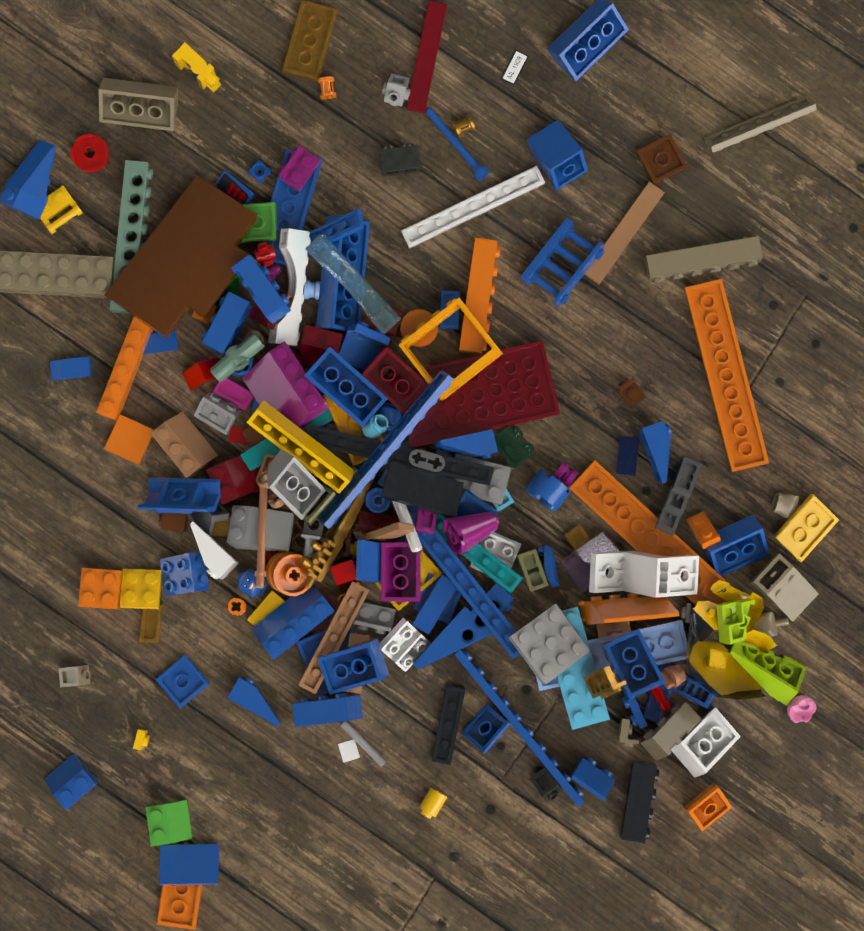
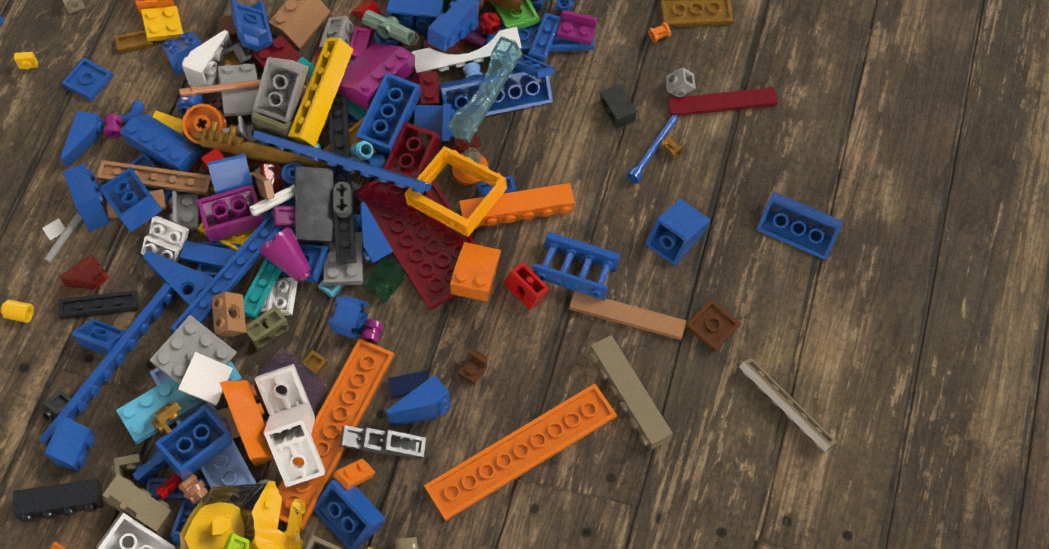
camera: 70 degrees right, 20 degrees down
orange bush [228,598,247,616] -> none
white tile [401,166,545,249] -> none
white sticker [501,50,529,85] -> none
blue arm [538,544,561,587] -> none
lime slope [717,598,755,645] -> none
none -> clear red slope [59,254,109,289]
none -> magenta wheel [103,114,123,139]
none -> blue arm [122,100,144,124]
none -> white tile [178,352,233,406]
none -> medium nougat brick [212,292,246,338]
none -> orange slope [450,242,501,302]
none -> clear light blue plate [463,148,481,164]
none -> red brick [504,262,550,310]
none -> blue tile [528,13,561,63]

